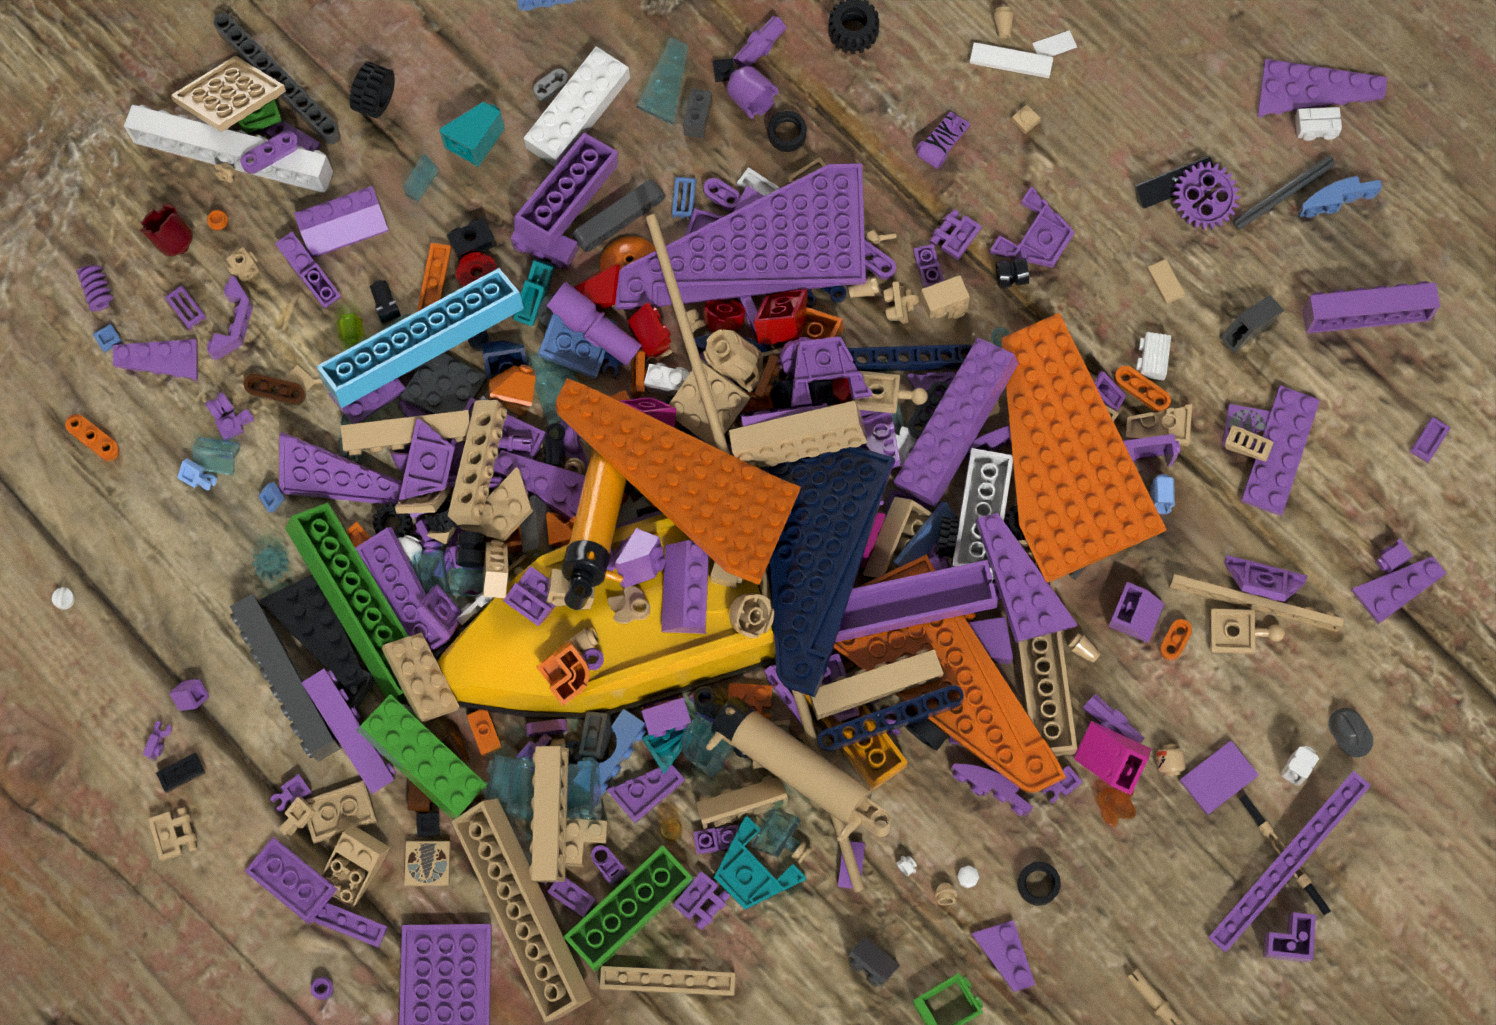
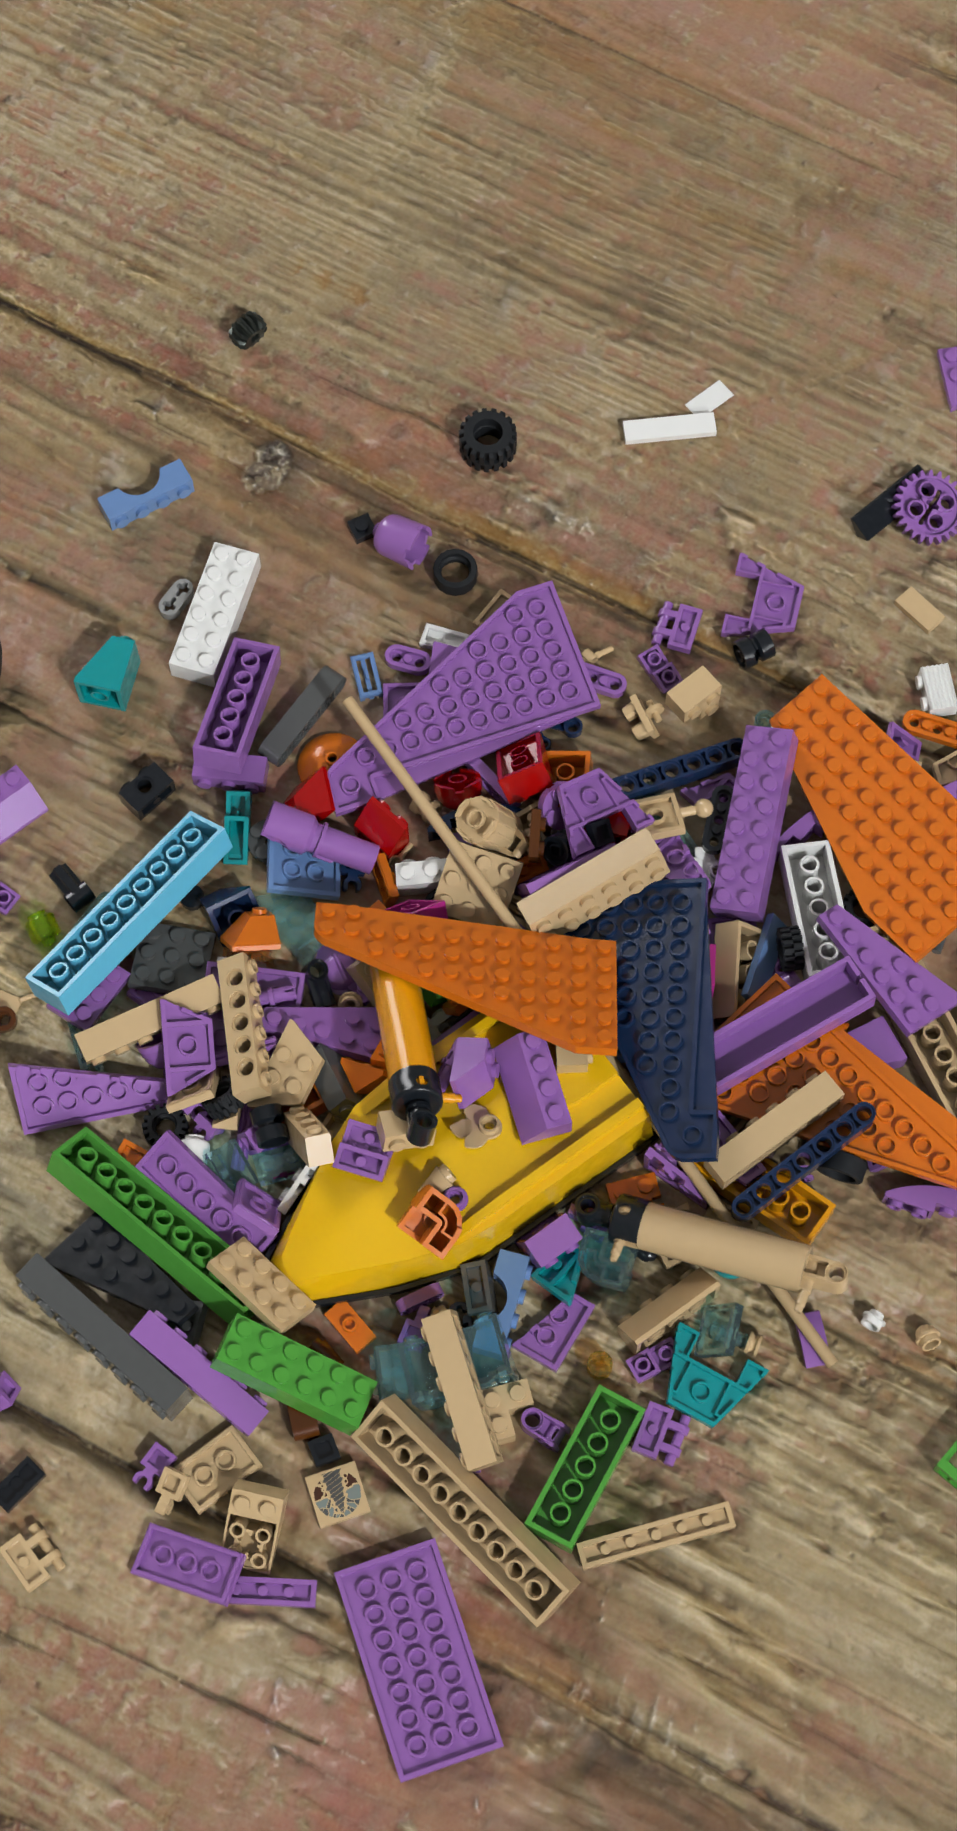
camera: 20 degrees left, 5 degrees down
clear light blue gear [252,545,289,581] -> none
medium blue plate [258,482,285,513] -> none
medium lavender plate [311,977,334,1000] -> none
clear light blue slope [402,154,439,201] -> none
orange plate [417,243,452,312] -> none
medium lavender bush [422,541,442,556] -> none
red plate [456,252,497,287] -> none
medium lavender plate [548,877,597,918] -> none
clear light blue wing [636,37,688,125] -> none
dark grey brick [683,88,712,139] -> none
tan cylinder [729,593,774,638] -> none
medium lavender piece [733,16,786,68] -> none
tan cone [848,276,880,298] -> none
dark grey slope [848,936,900,988] -> none
medium lavender door [916,111,971,169] -> none
white tile [957,865,979,889] -> none
tan cone [994,7,1014,38] -> none
tan plate [1011,105,1041,134] -> none

